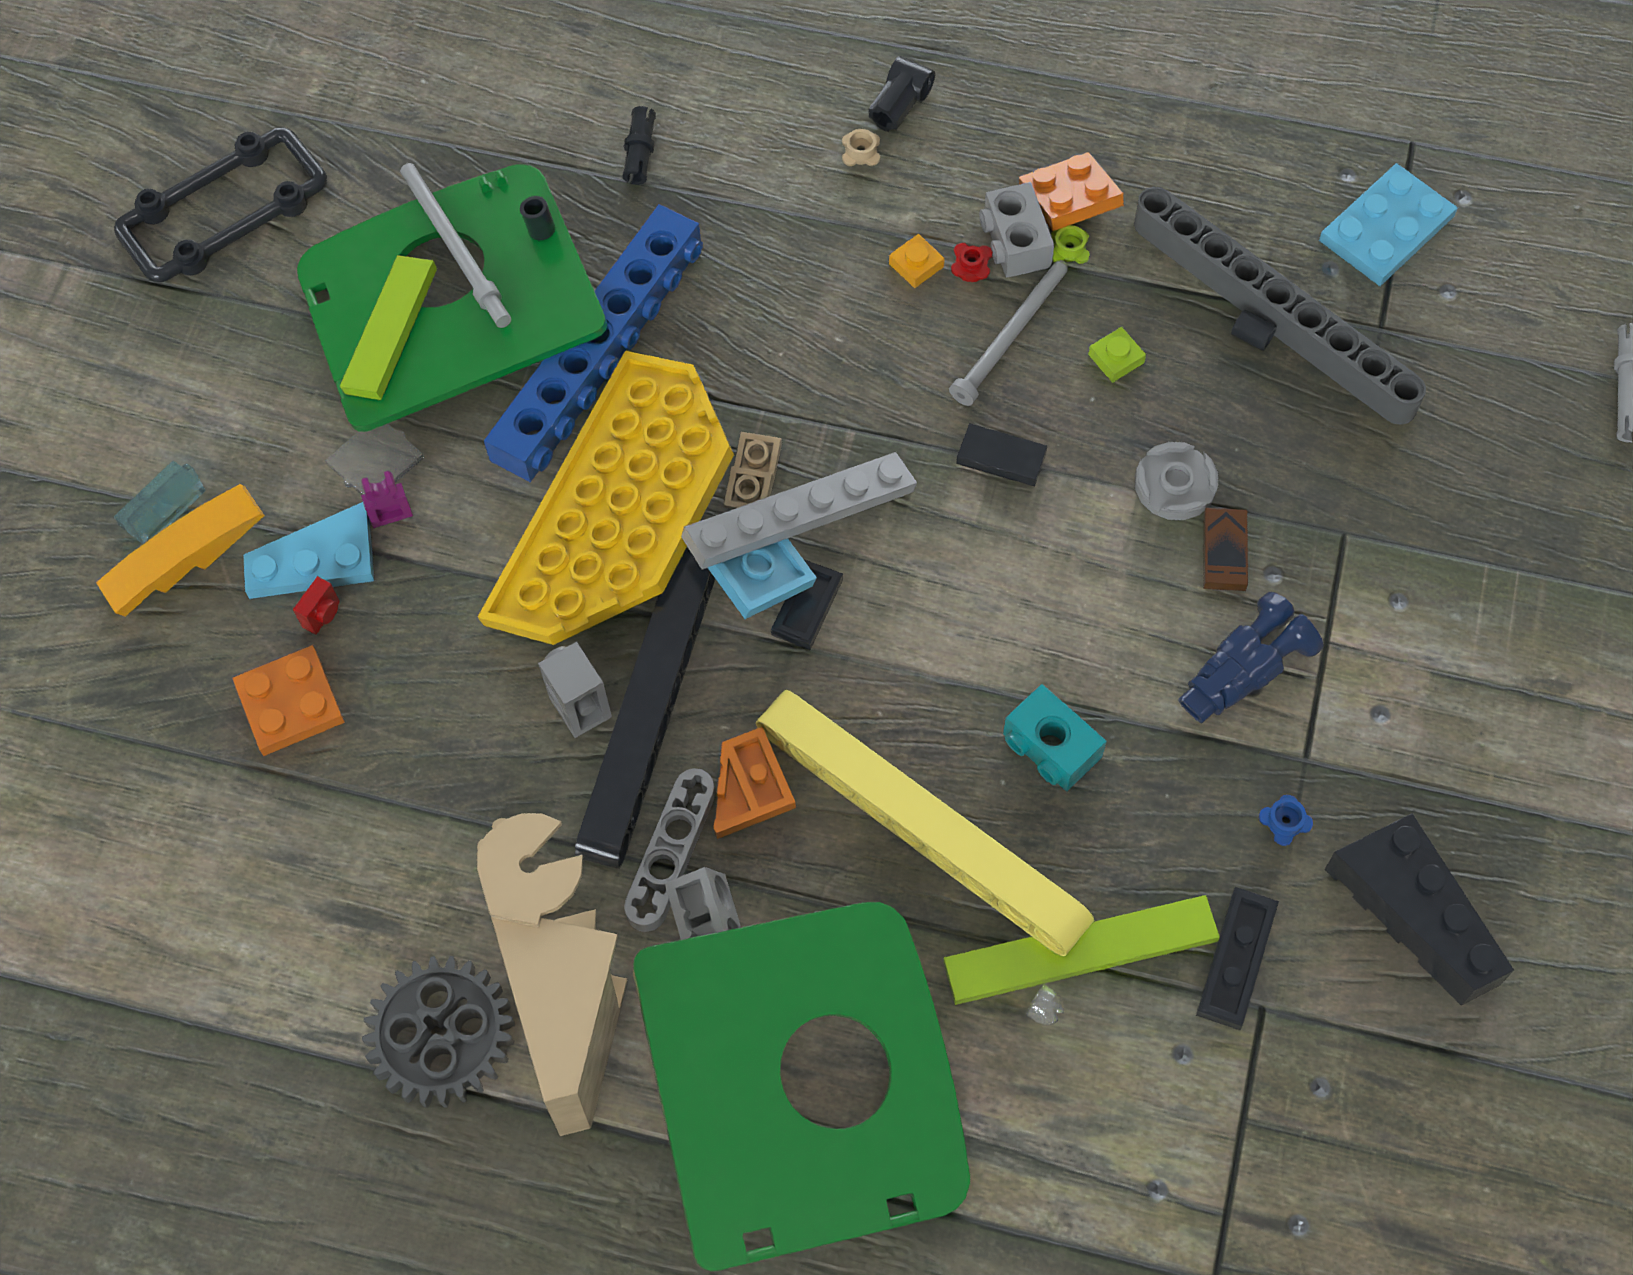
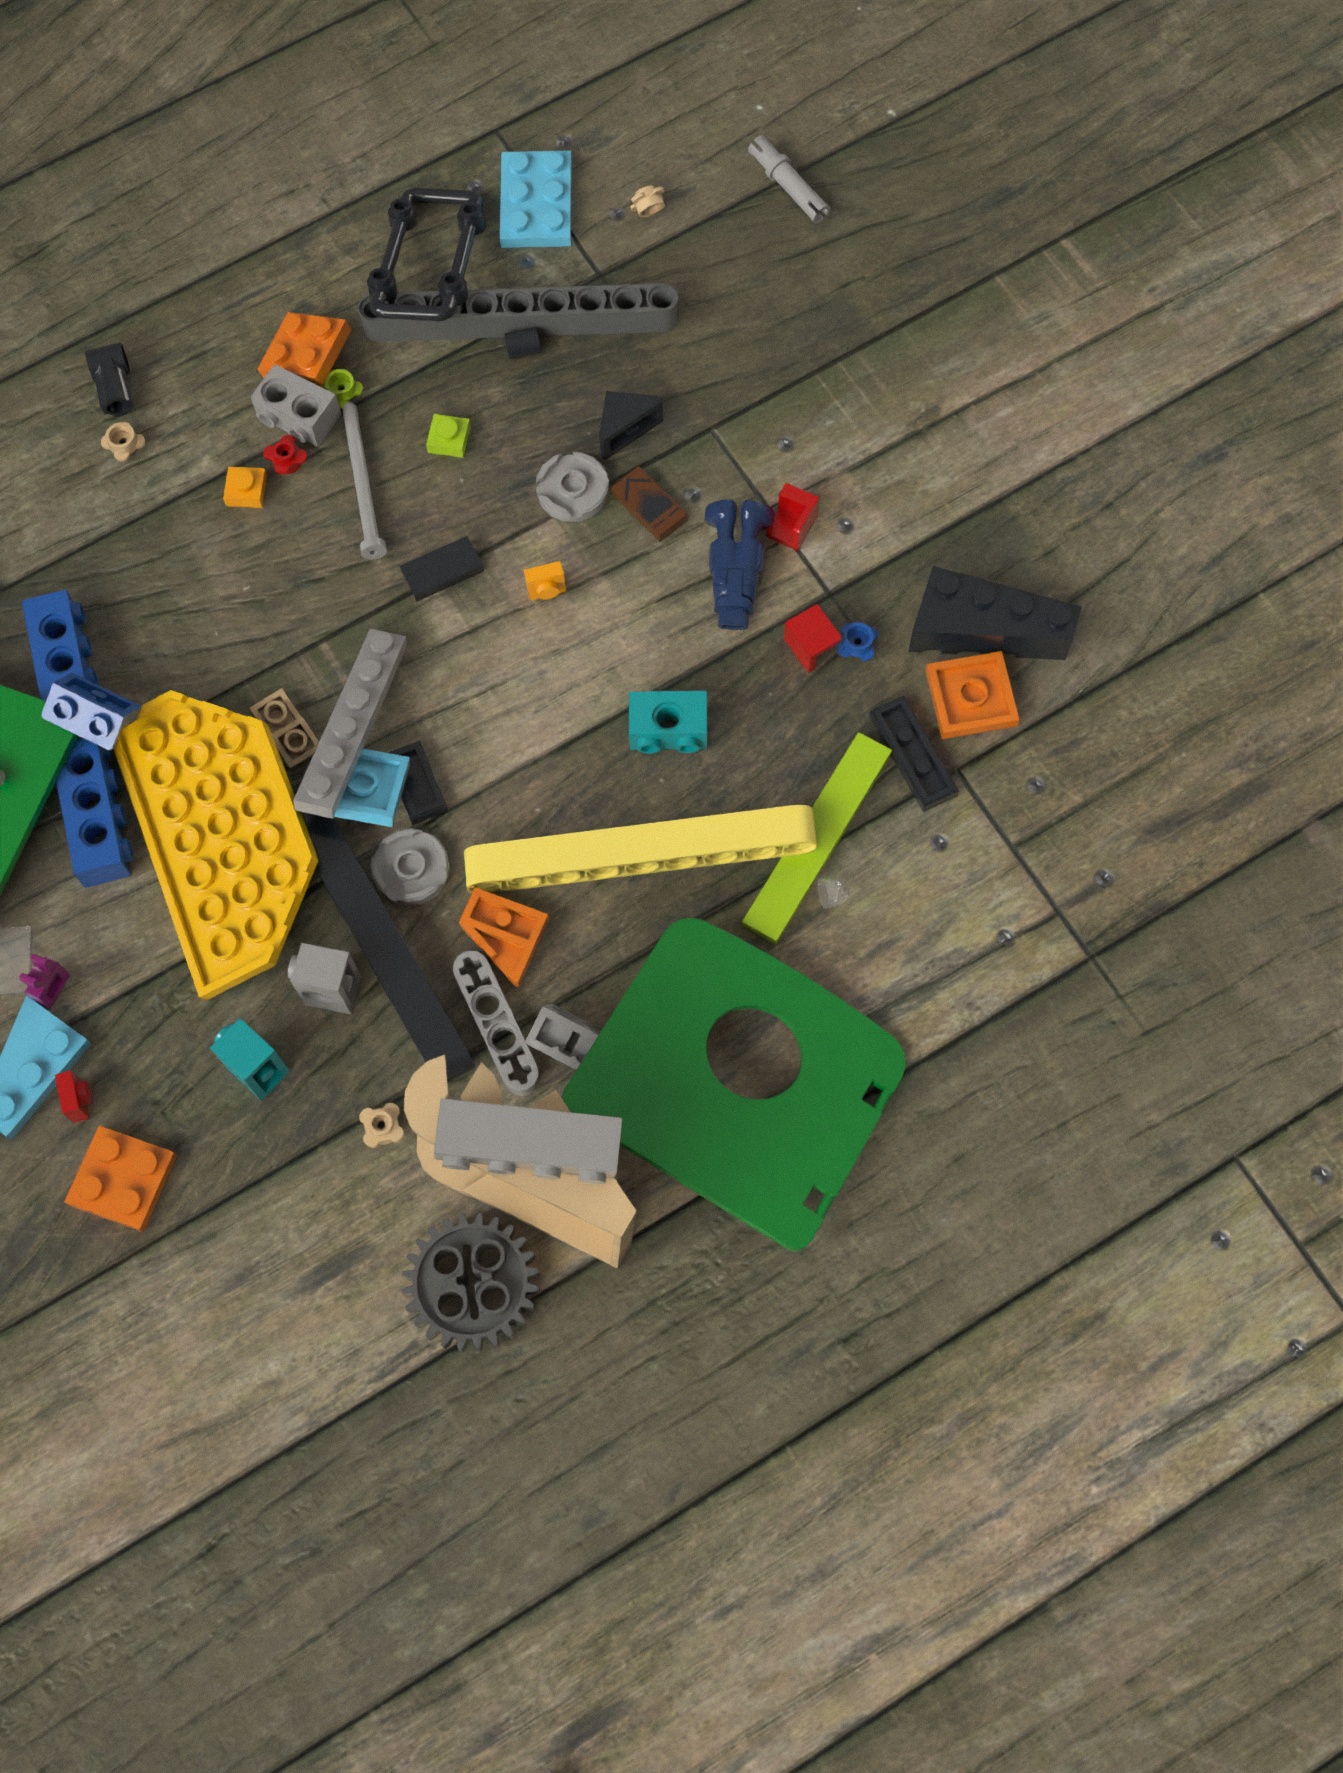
camera: 45 degrees left, 5 degrees up
none -> bracket [41,673,142,750]
none -> teal brick [210,1018,290,1101]
none -> black bar [367,188,486,322]
none -> light grey tile [370,828,450,907]
none -> light grey brick [434,1098,622,1184]
none -> light orange plate [524,561,566,601]
none -> black slope [599,391,663,460]
none -> tan plate [630,185,665,217]
none -> red panel [766,483,819,551]
none -> red panel [784,604,841,673]
none -> orange plate [925,651,1019,739]

